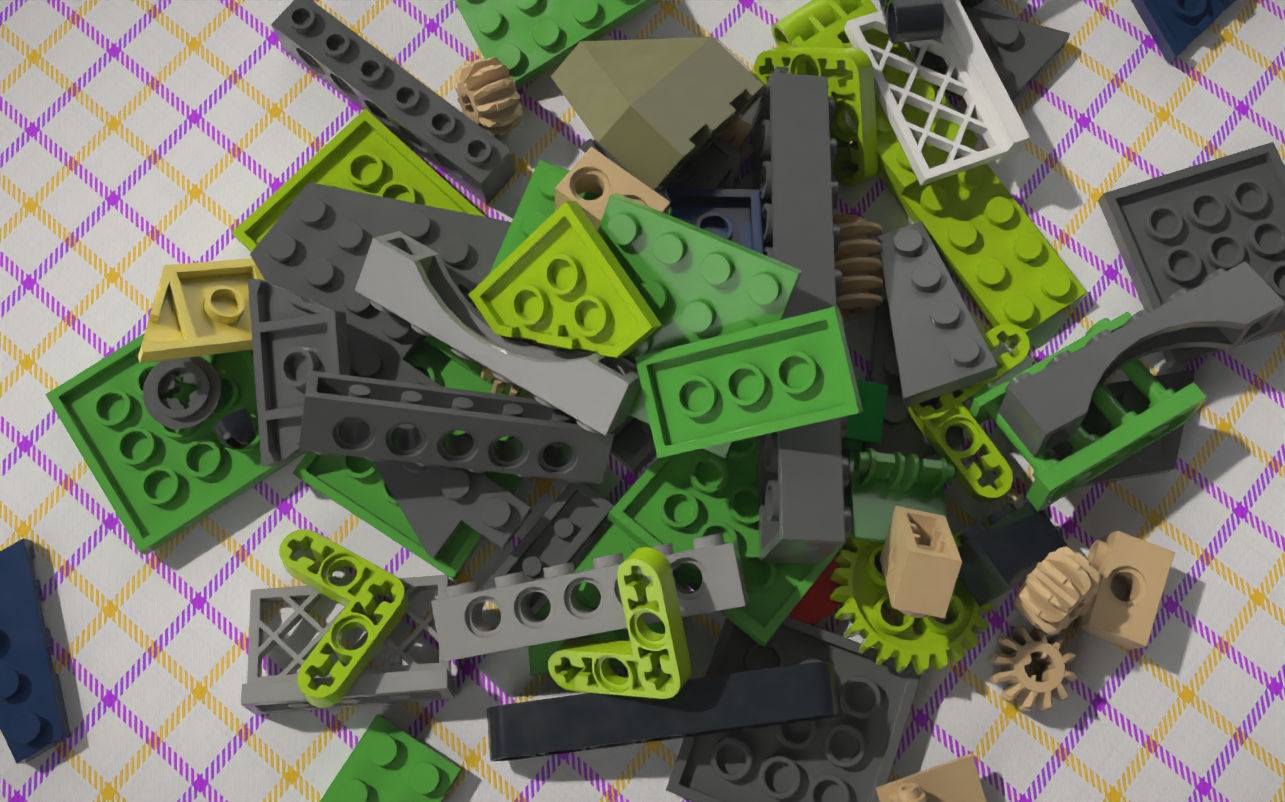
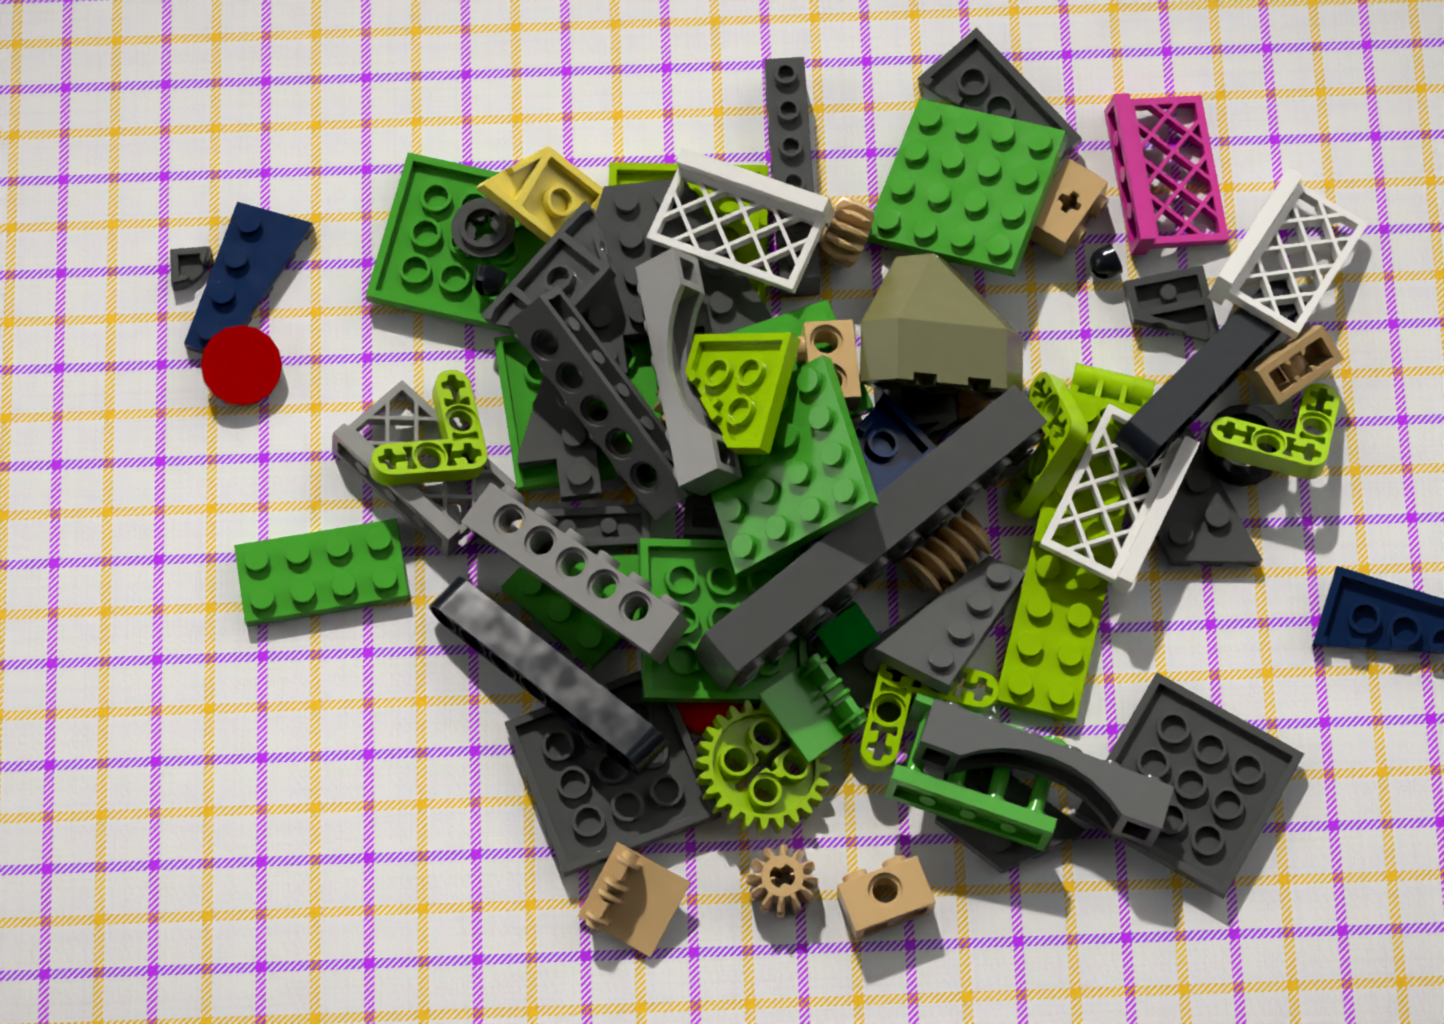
camera: 50 degrees right, 5 degrees down
lime beam [548,547,691,699] -> none
bright green plate [635,306,863,458] -> none
tan brick [880,506,962,619] -> none
black brick [956,501,1069,607] -> none
tan gear [1014,546,1102,635] -> none
none -> red tile [200,325,282,406]
none -> white fence [646,147,835,294]

